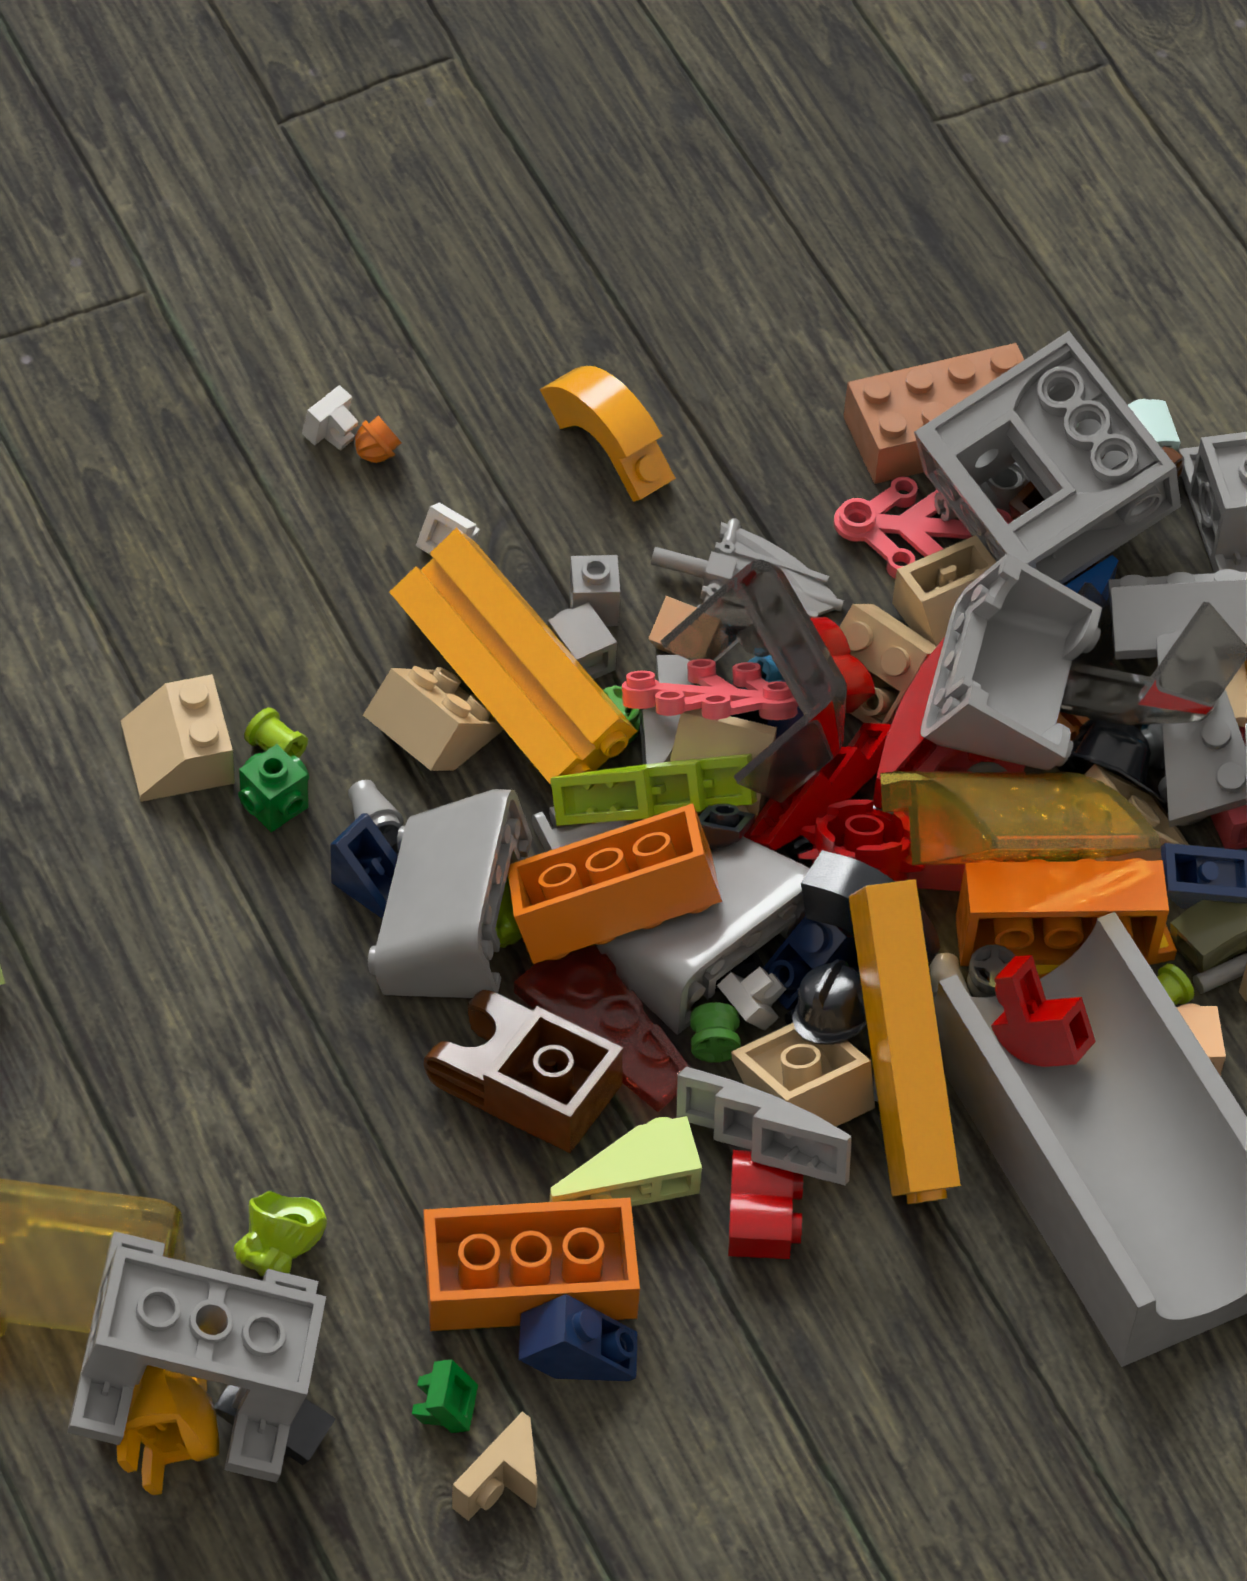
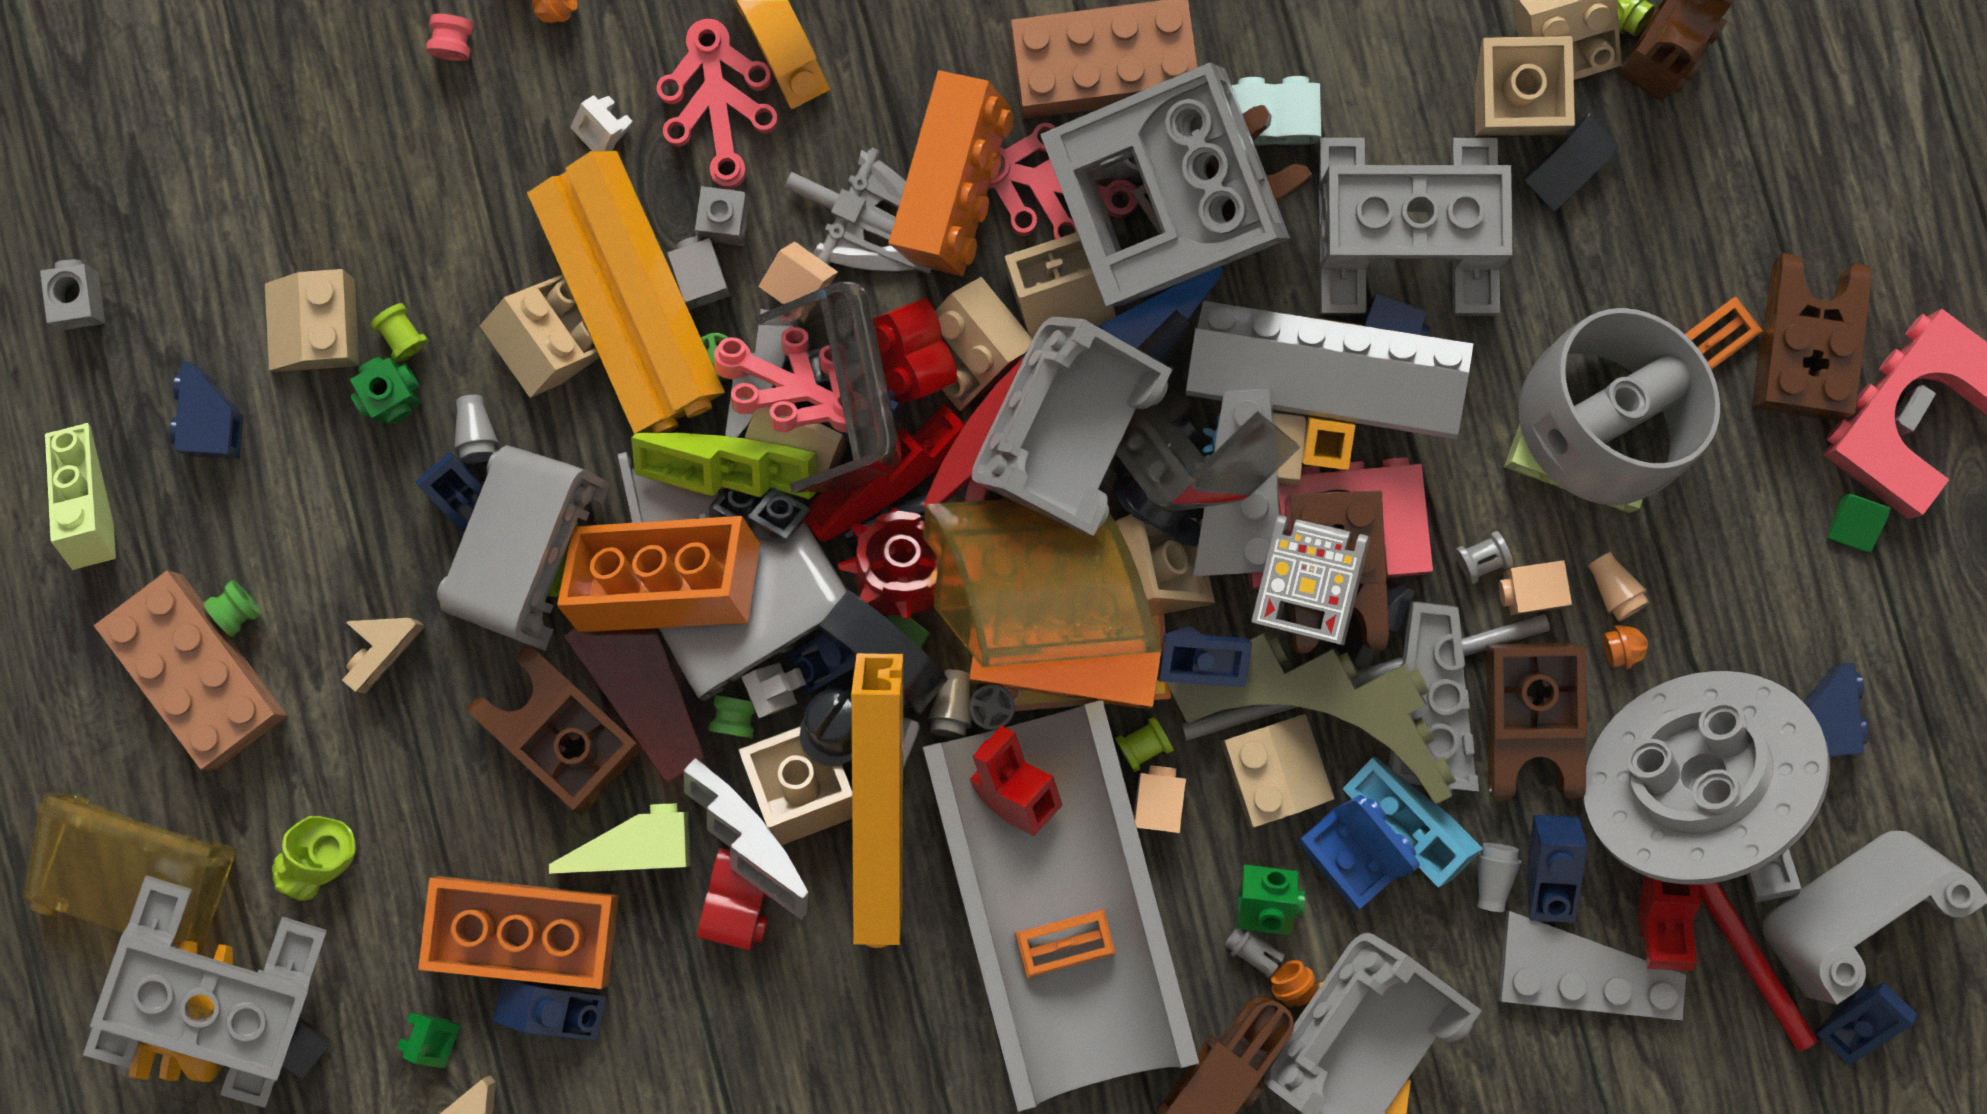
camera: 15 degrees right, 30 degrees up
none -> nougat brick [94,570,288,770]
none -> dark blue slope [169,362,244,459]
none -> bright green wheel [204,580,261,637]
none -> tan slope [342,618,425,694]
none -> coral wheel [425,14,474,61]
none -> coral plant [657,19,778,190]
none -> orange brick [888,70,1013,276]
none -> orange tile [1014,909,1116,978]

